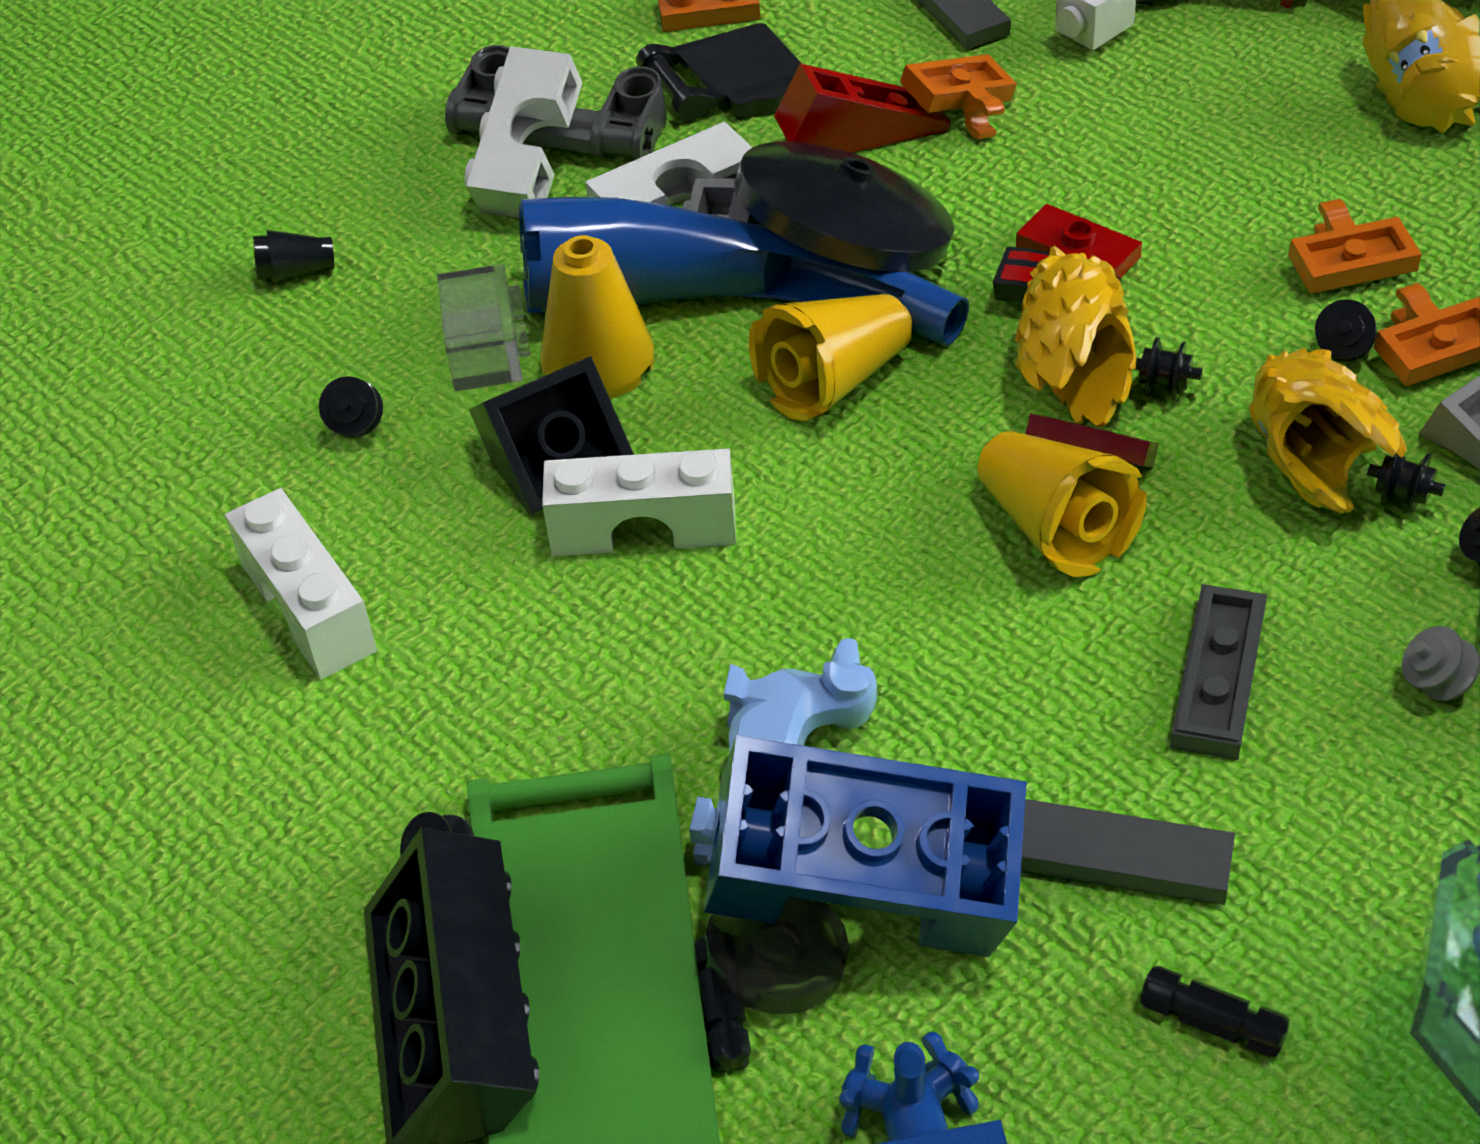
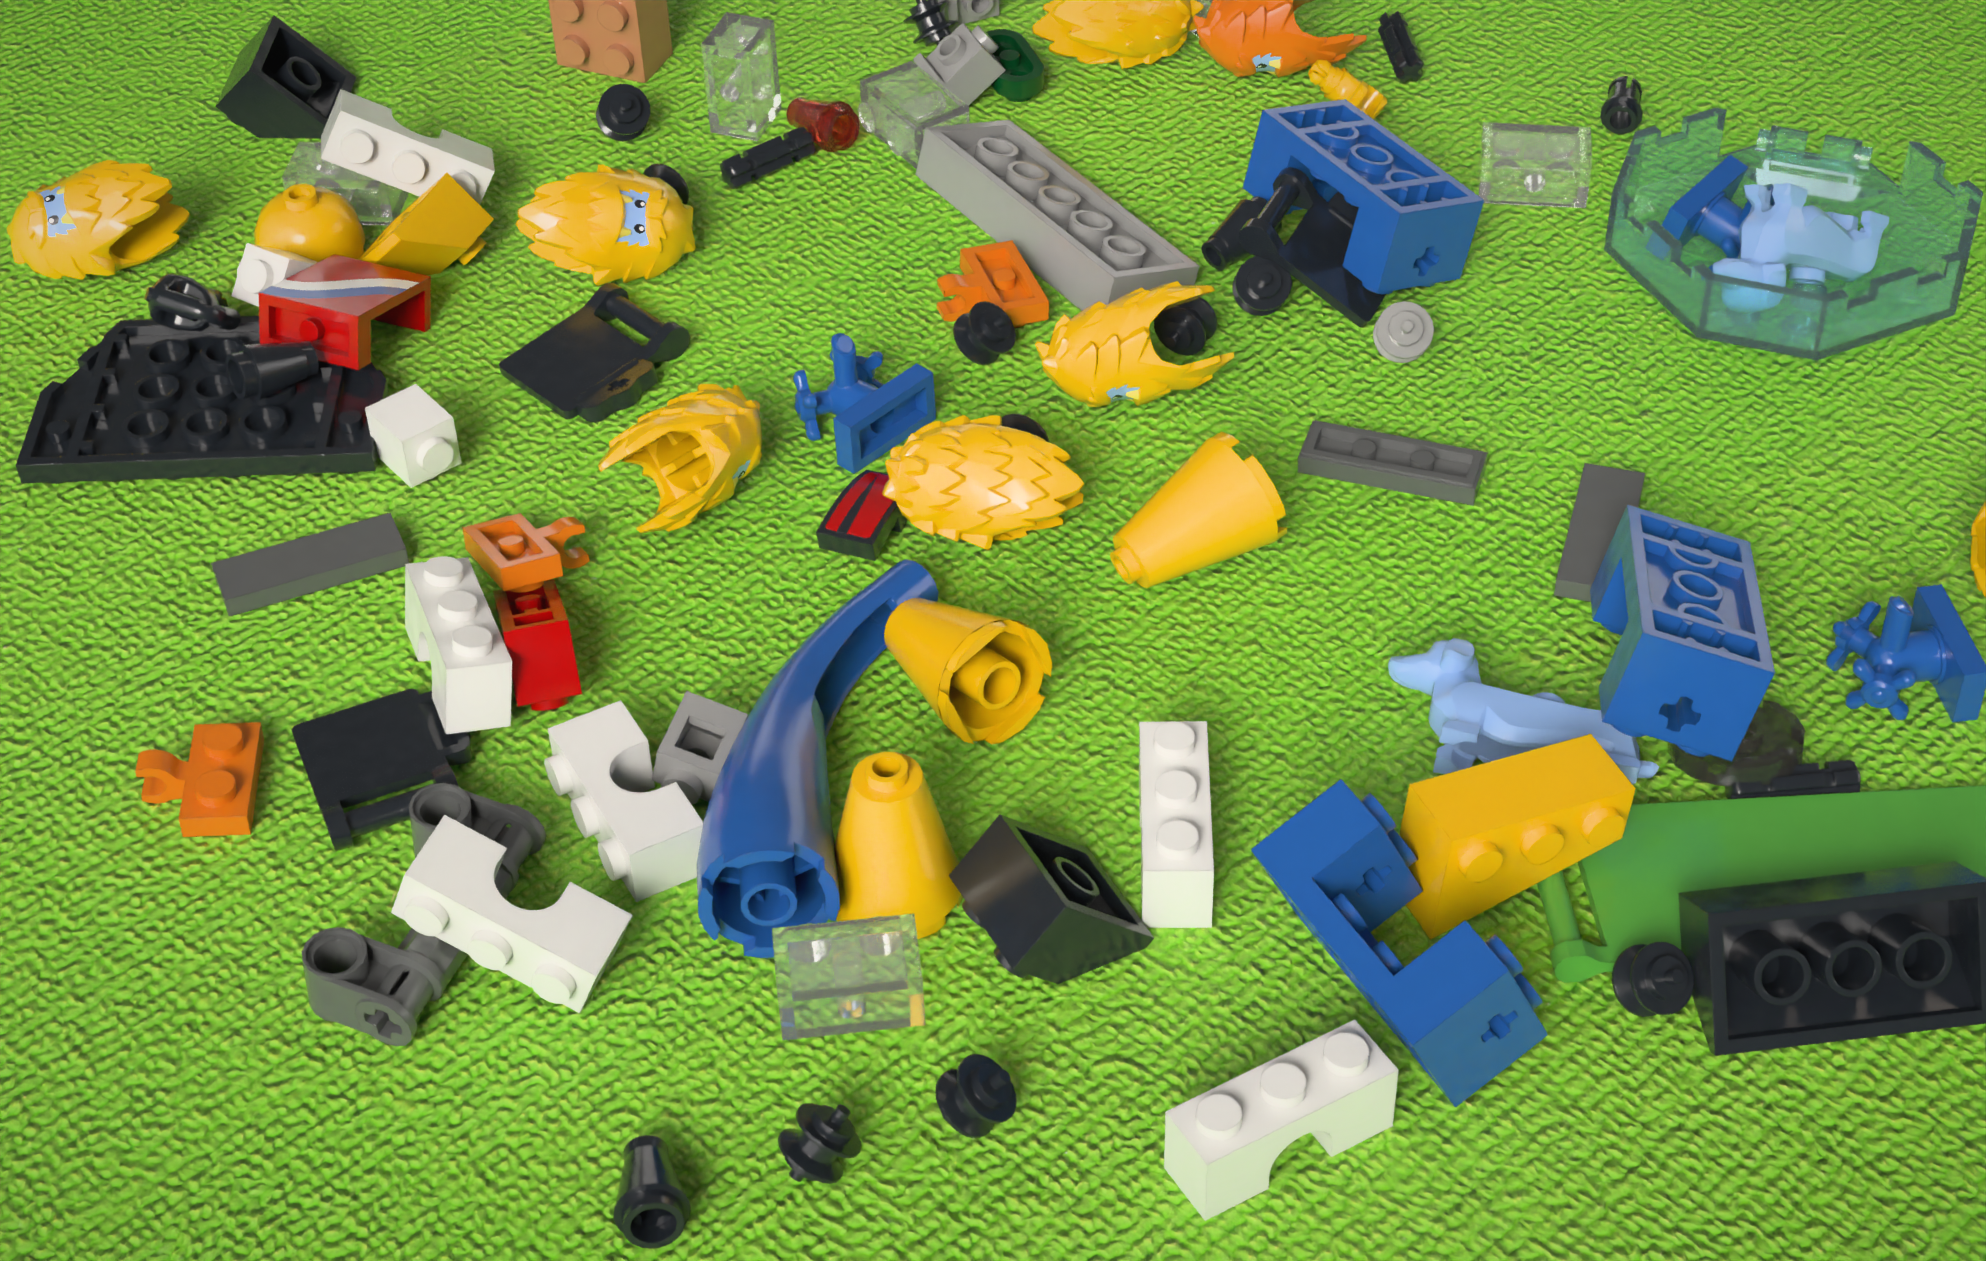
camera: 90 degrees left, 5 degrees down
black dish [734,141,954,272] -> none
red plate [1016,203,1142,278] -> none
dark red plate [1025,413,1159,467] -> none
black axle [1140,966,1290,1057] -> none
orange plate [1288,199,1422,294] -> none
none -> white arch [405,556,512,734]
none -> black piece [499,283,690,423]
none -> yellow head [598,384,762,533]
none -> black wheel [778,1103,862,1184]
none -> blue piece [793,333,936,474]
none -> blue plate [1251,779,1548,1108]
none -> yellow wedge [1399,734,1636,940]

